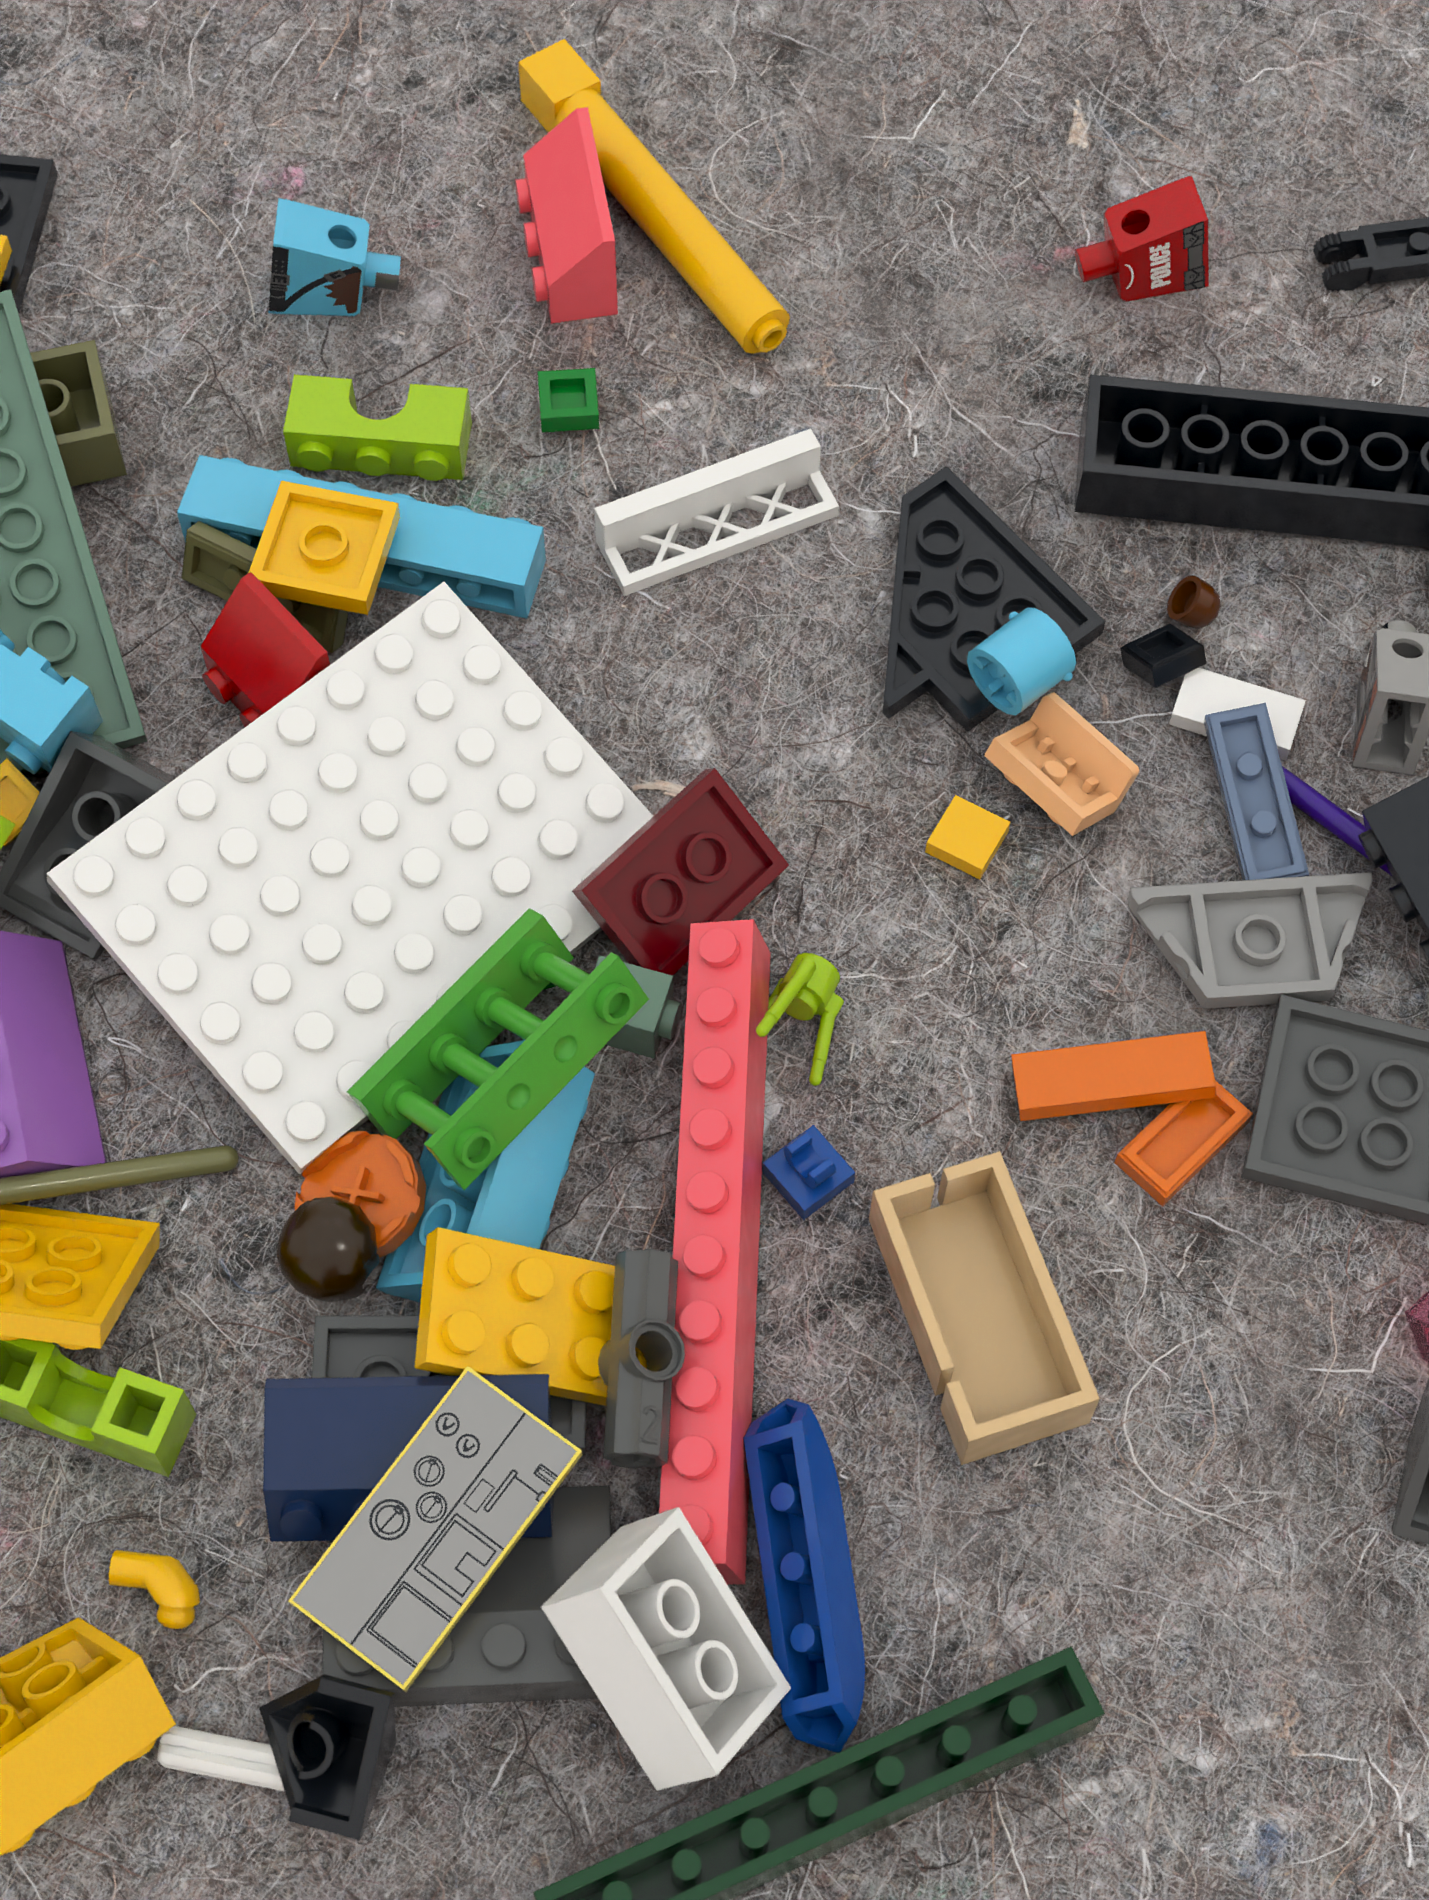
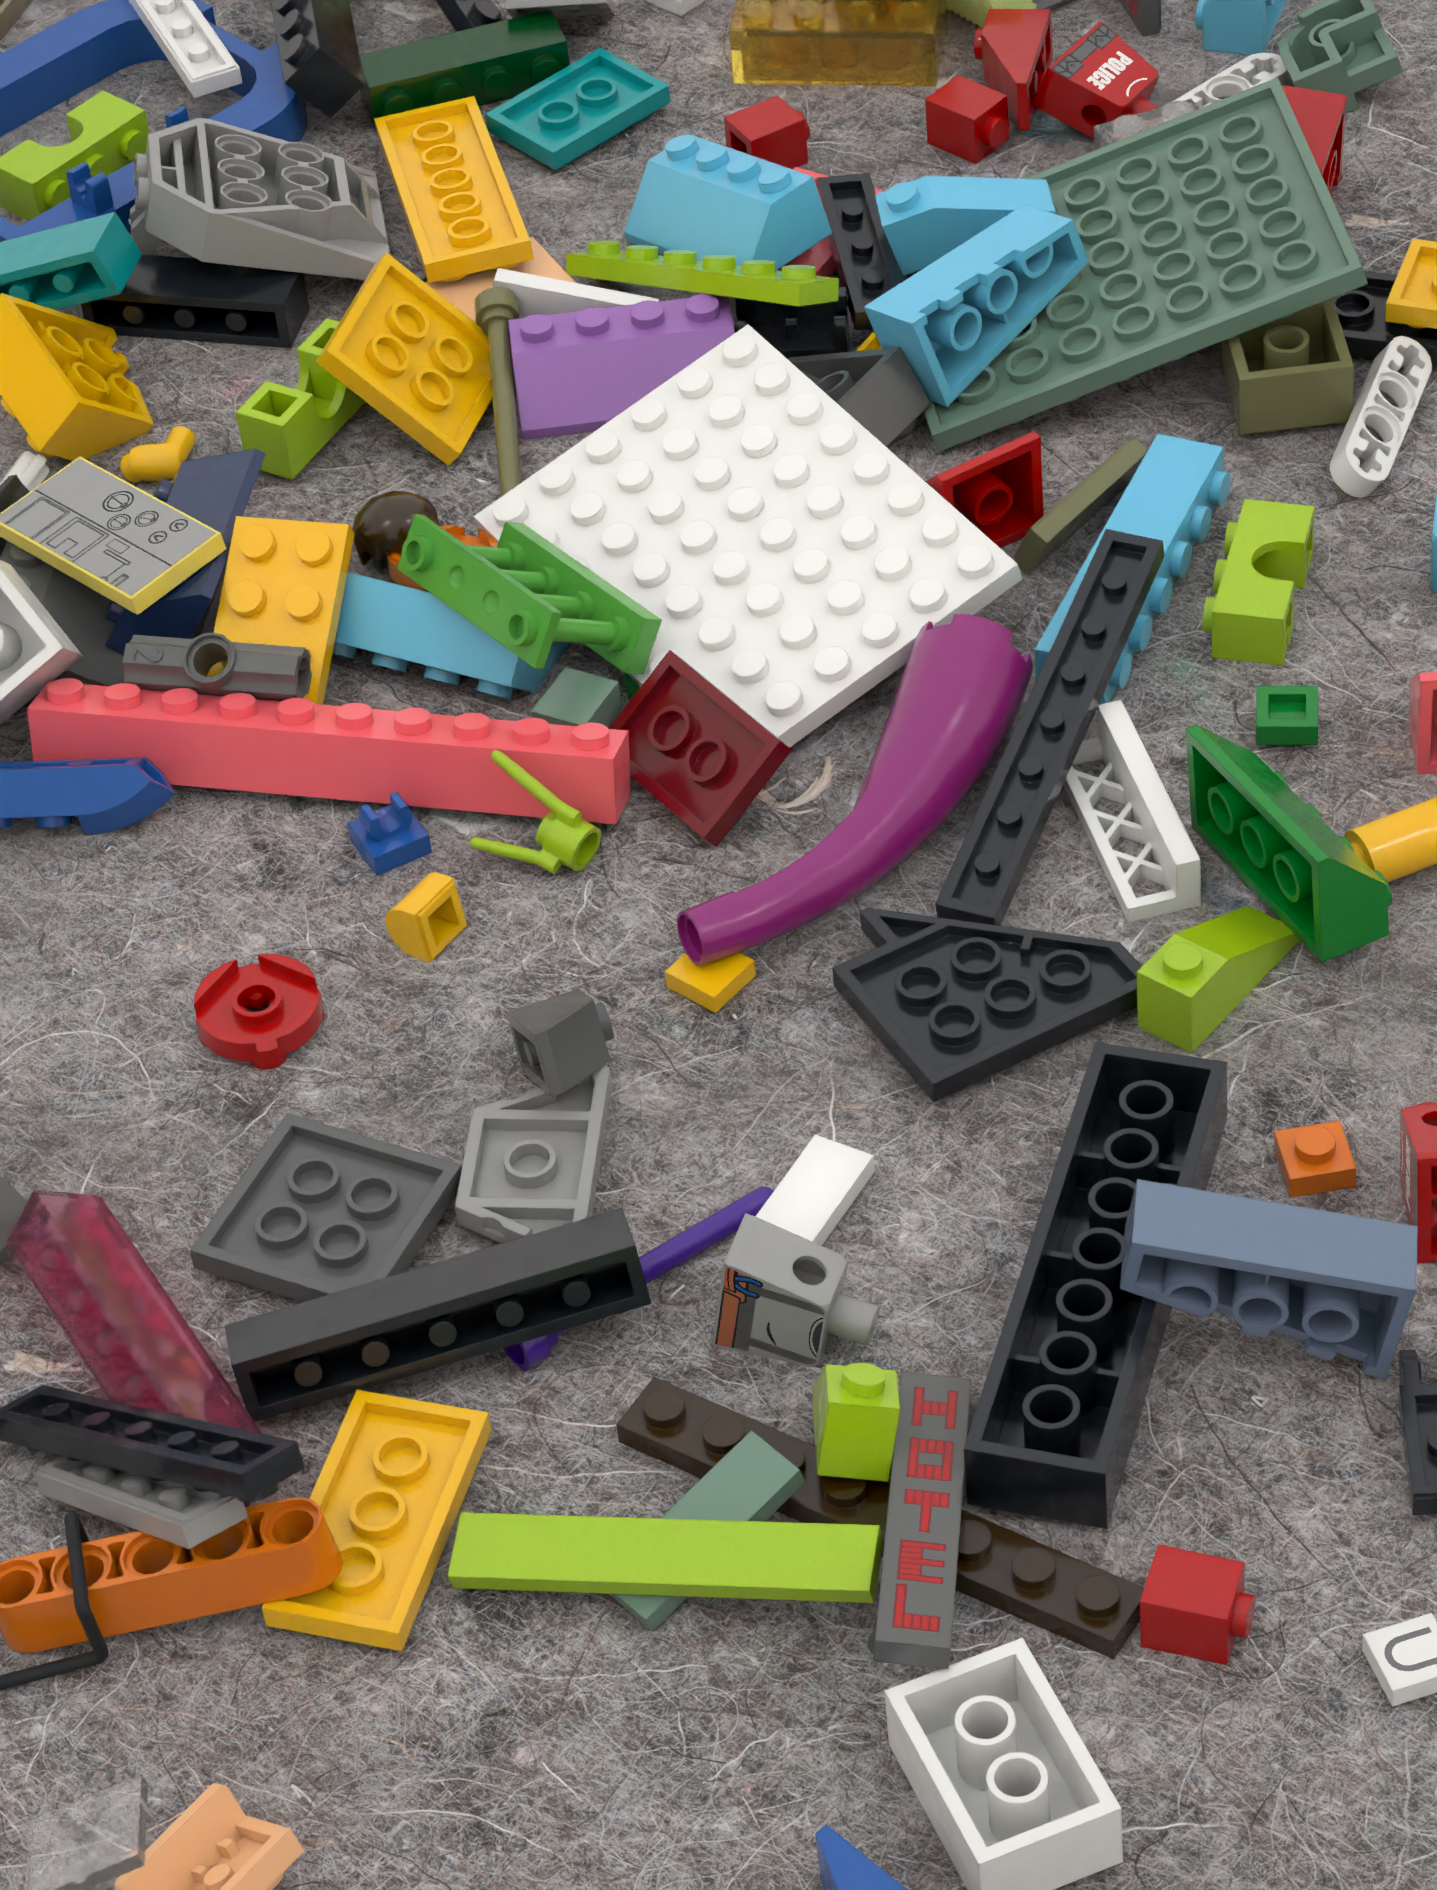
camera: 105 degrees right, 20 degrees down
yellow plate [248,480,400,615] -> none
tan piece [869,1151,1100,1465] -> none
medium azure piece [967,607,1076,716] -> none
light nougat bracket [984,692,1139,836] -> none
orange tile [1011,1031,1216,1121] -> none
orange tile [1114,1080,1253,1207] -> none
black tile [1120,623,1207,688] -> none
reddish brown hinge [1167,575,1221,629] -> none
sand blue tile [1204,703,1309,880] -> none
none -> red plate [194,954,324,1070]
none -> yellow brick [385,872,467,963]
none -> dark grey slope [506,989,614,1097]
none -> magenta brick [677,614,1033,966]
none -> black plate [935,529,1165,926]
none -> sand blue wedge [1120,1179,1418,1381]
none -> lime slope [1137,905,1300,1053]
none -> green slope [1185,724,1392,962]
none -> orange plate [1274,1120,1356,1198]
none -> white beam [1330,336,1432,498]

